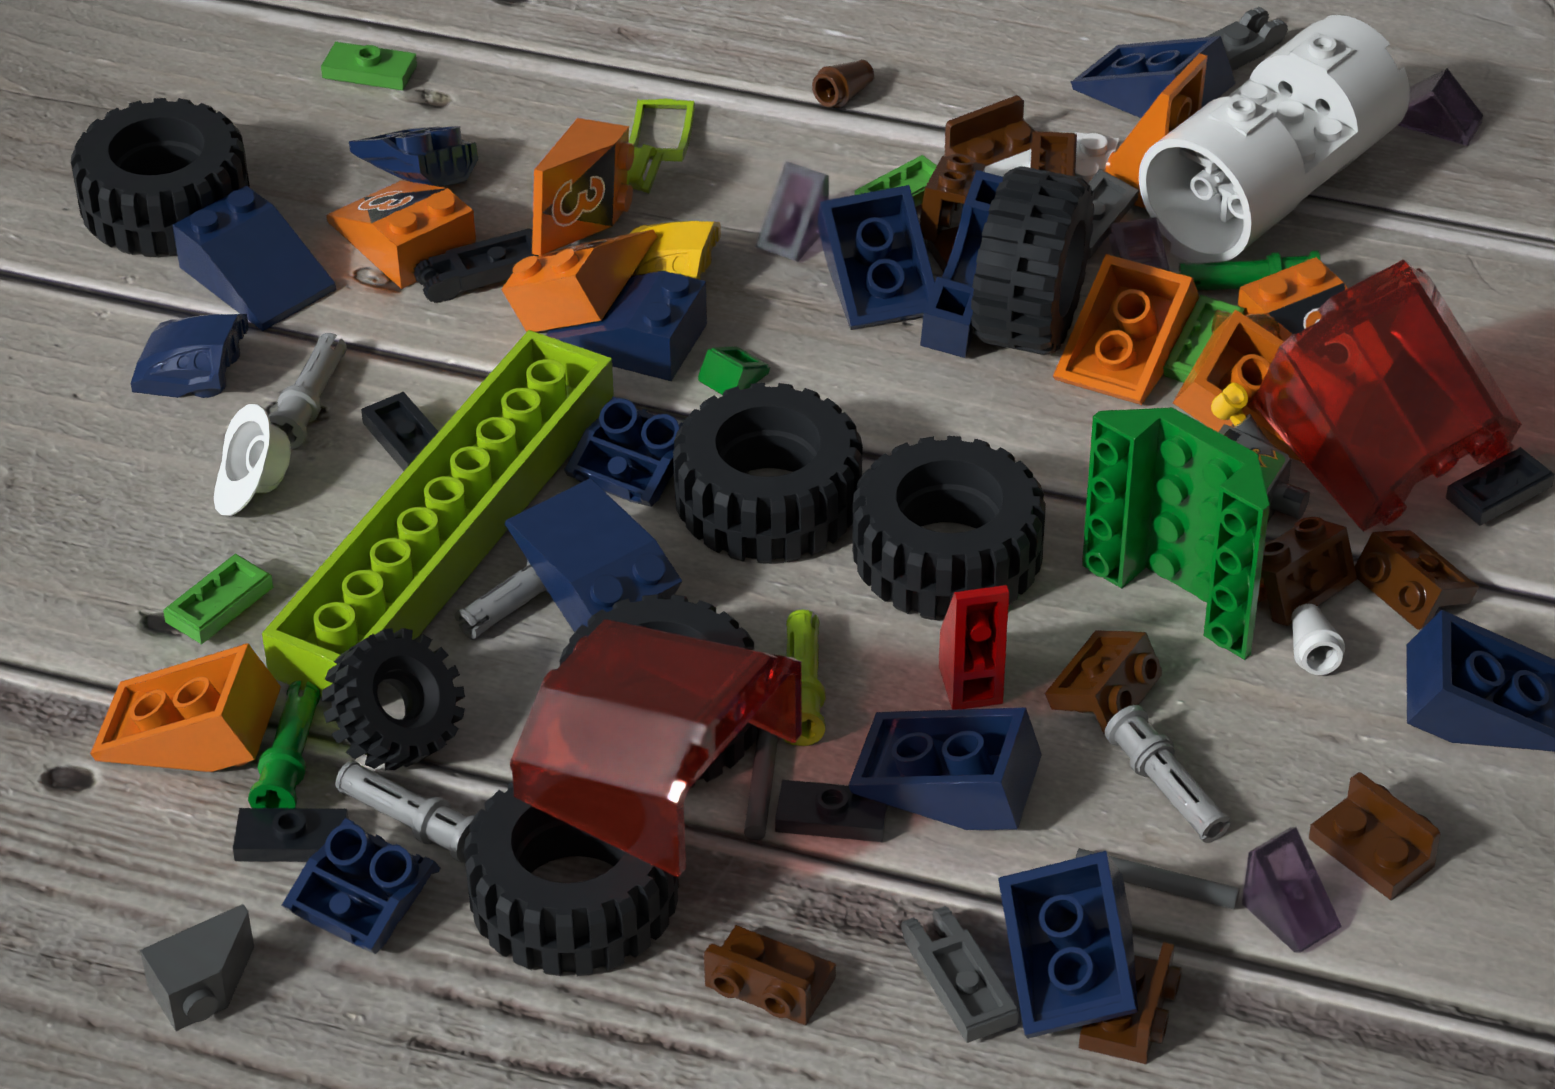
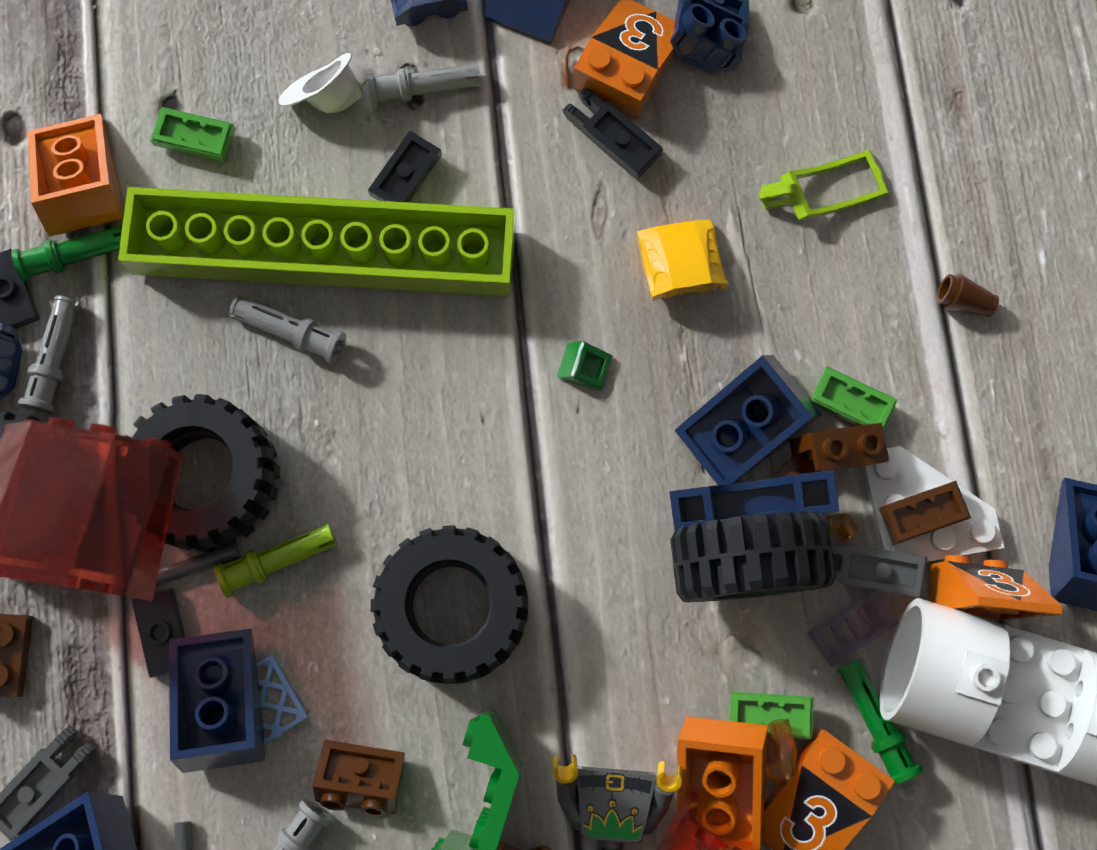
camera: 65 degrees right, 35 degrees up
black tyre [322,628,465,770] -> none
orange slope [501,230,657,332] -> none
dark blue slope [505,478,683,633] -> none
orange slope [532,118,634,255] -> none
dark blue slope [546,271,707,381] -> none
dark blue slope [564,397,683,507] -> none
black tyre [673,383,863,564] -> none
clear purple slope [755,161,829,262] -> none
red slope [939,585,1009,710] -> none
reddish brown bracket [945,95,1035,166] -> none
orange slope [1053,254,1199,405] -> none

